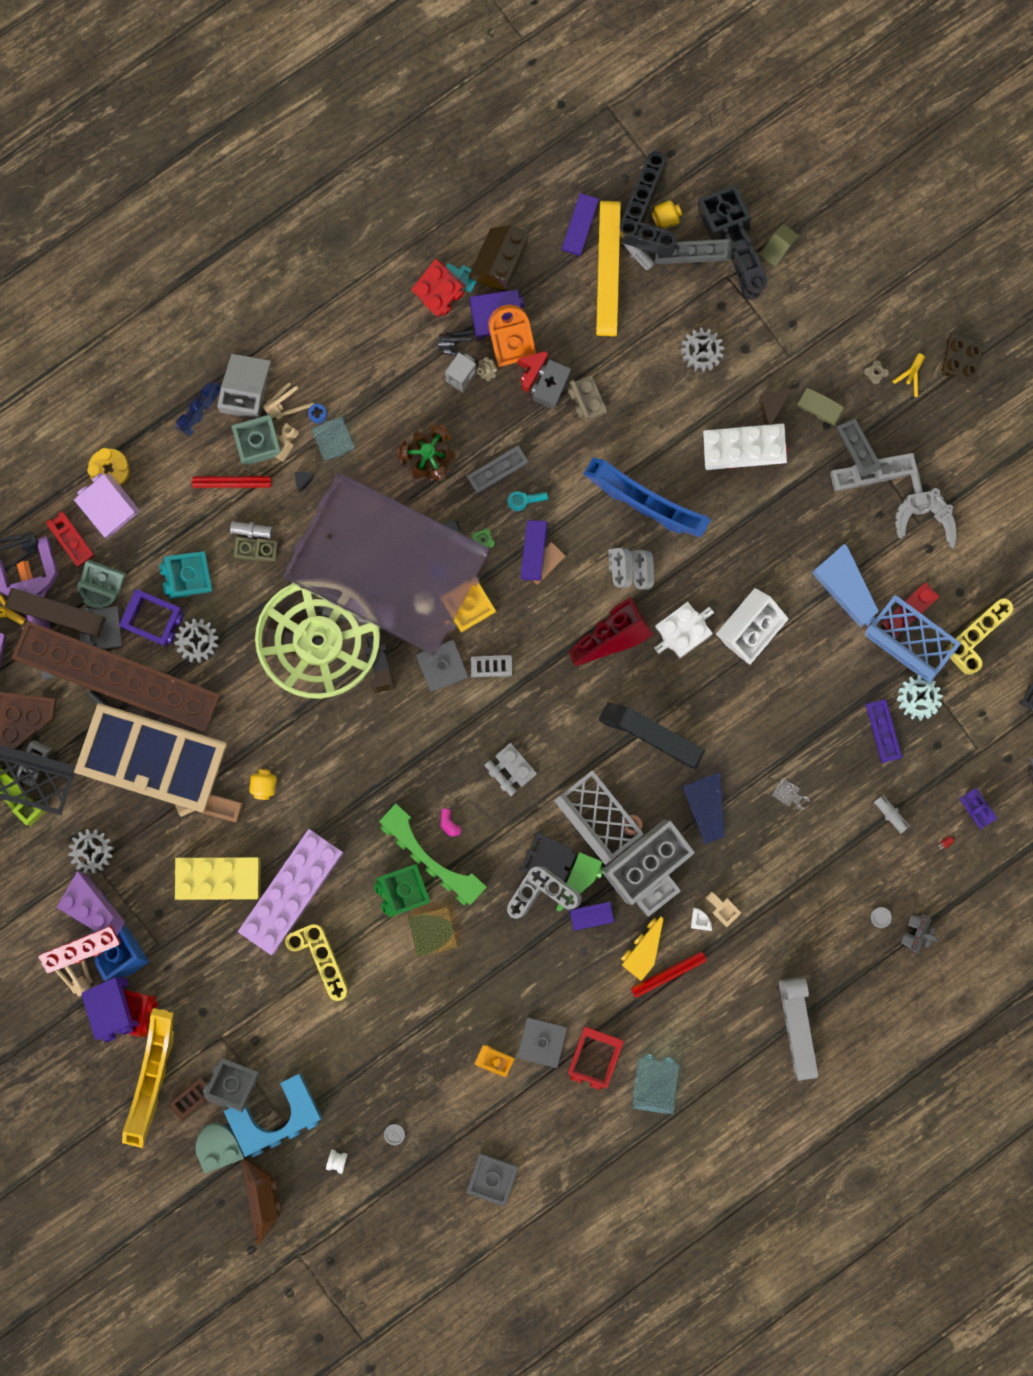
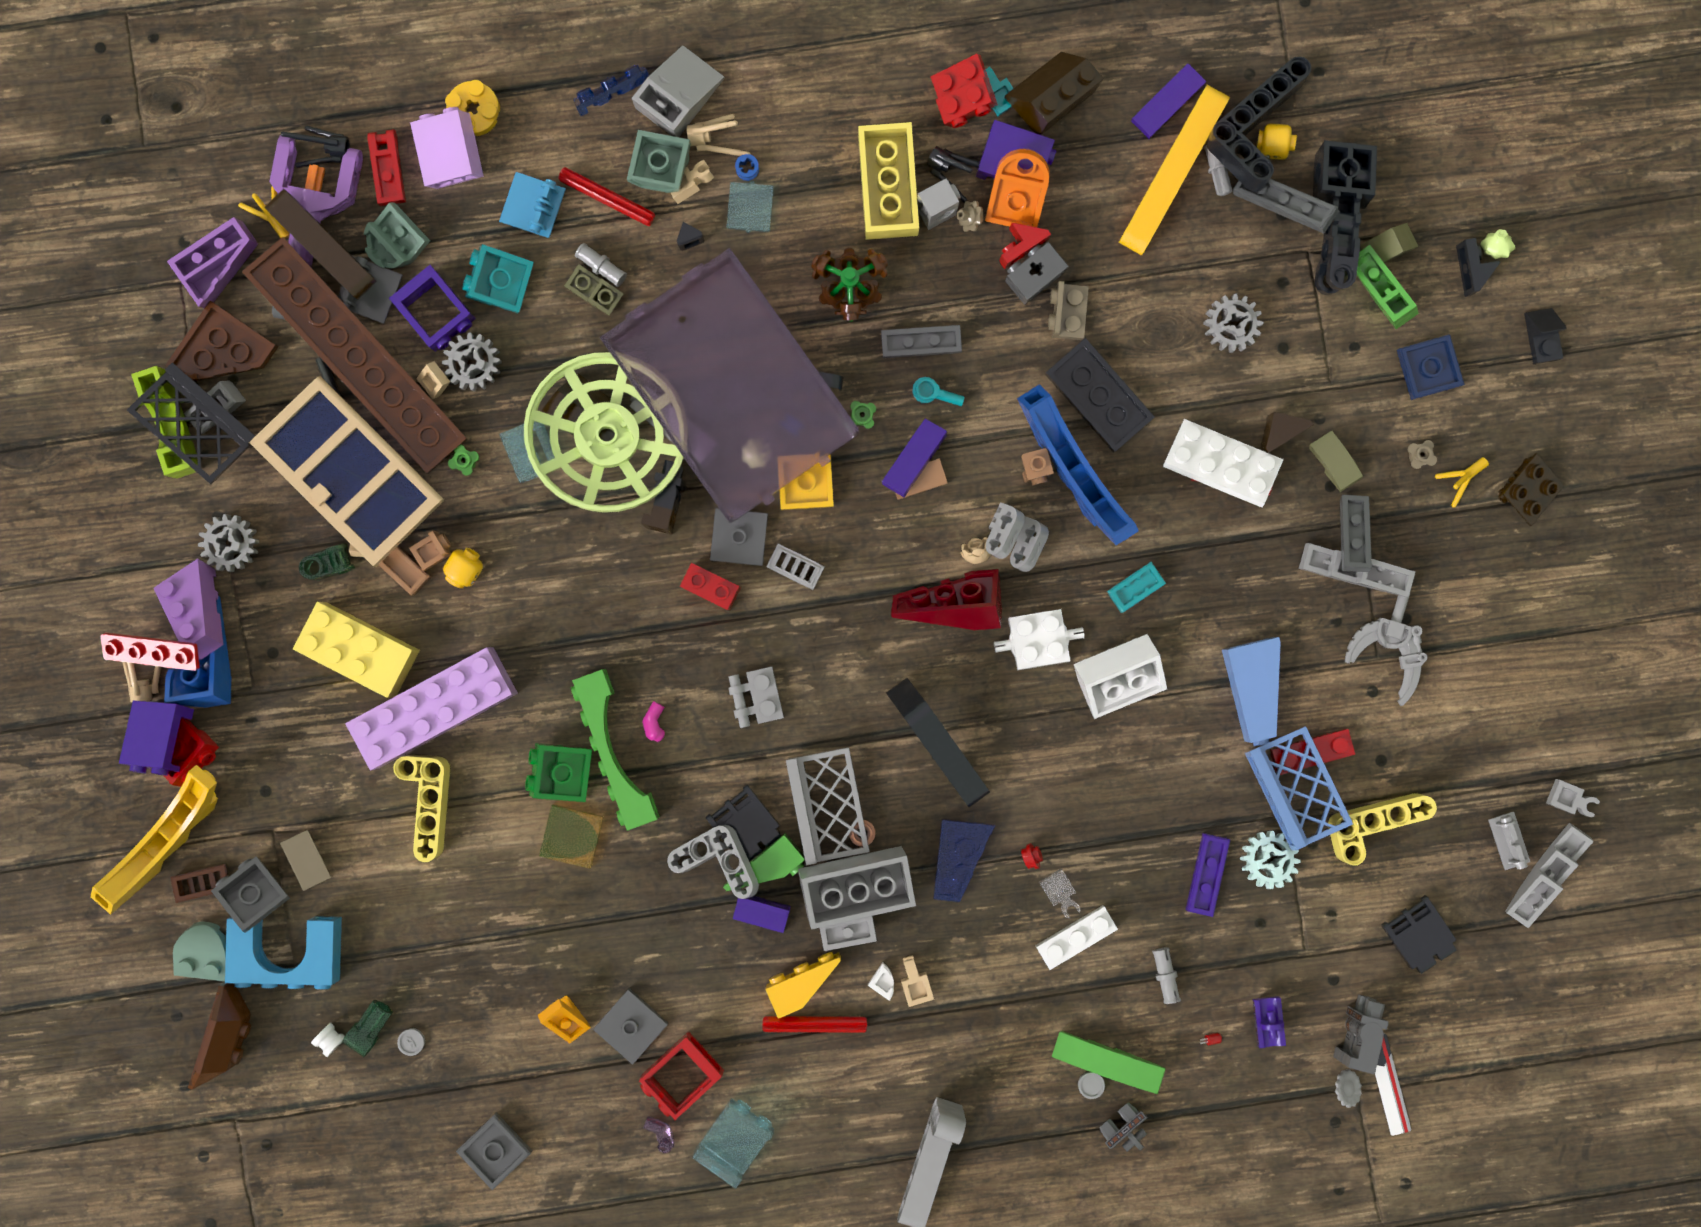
camera: 25 degrees right, 5 degrees up
none -> dark tan hinge [280,830,332,891]
none -> clear green piece [299,543,355,581]
none -> clear green piece [342,1000,393,1057]
none -> medium nougat bracket [409,531,452,571]
none -> tan plate [417,361,450,399]
none -> bright green plate [448,445,479,476]
none -> dark azure hinge [499,172,566,238]
none -> clear light blue plate [499,421,555,484]
none -> clear purple arm [643,1116,675,1153]
none -> red brick [680,563,741,611]
none -> light yellow brick [858,122,919,240]
none -> tan plate [960,537,991,564]
none -> medium nougat bracket [1021,448,1054,486]
none -> red plate [1021,843,1043,869]
none -> white plate [1035,905,1118,970]
none -> black plate [1045,338,1155,453]
none -> bright green slope [1052,1031,1166,1094]
none -> teal plate [1106,562,1166,613]
none -> bright green slope [1357,245,1419,329]
none -> dark blue plate [1397,334,1465,400]
none -> black slope [1456,238,1500,297]
none -> yellowish green piece [1480,229,1515,259]
none -> black slope [1524,308,1567,365]

